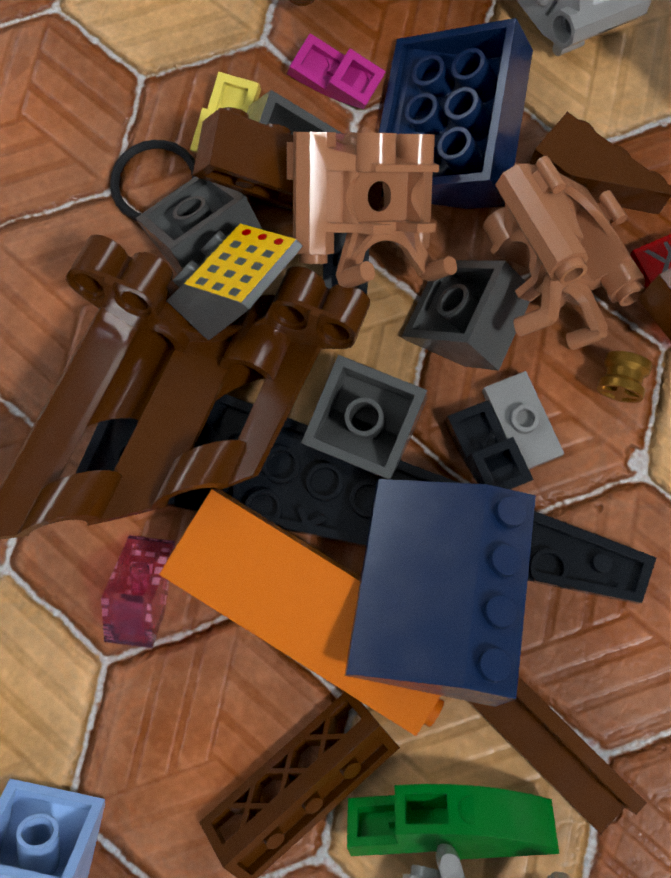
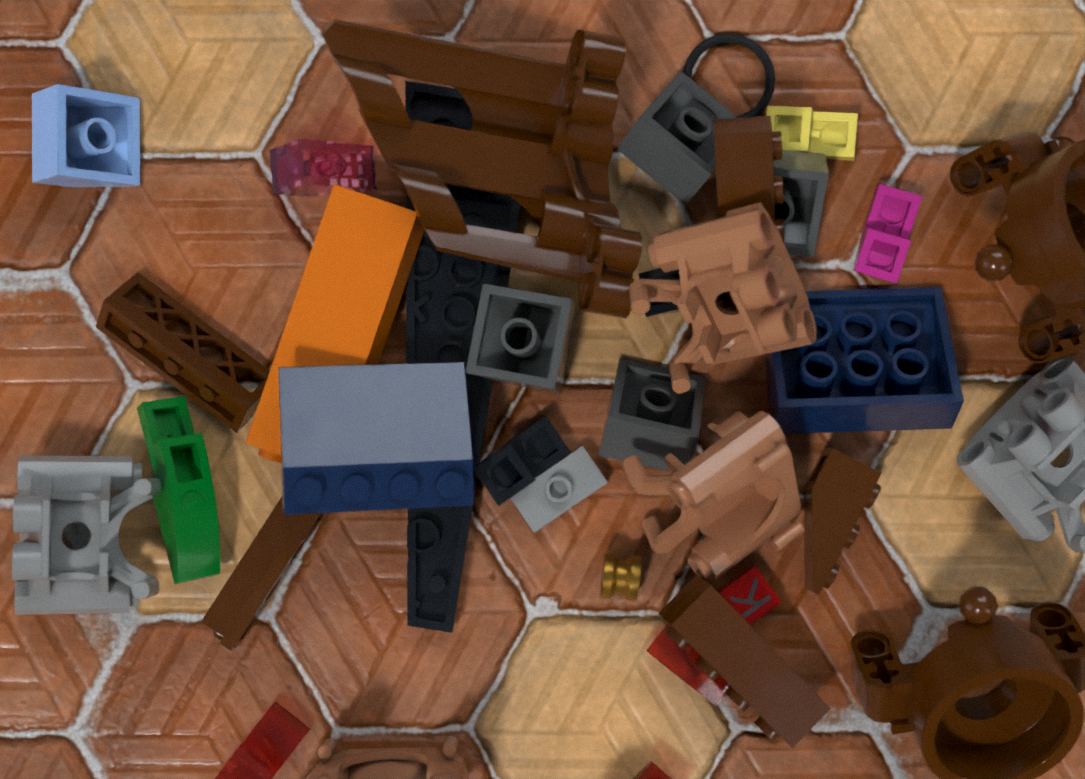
camera: 75 degrees right, 10 degrees up
slope [167,223,303,341] -> none

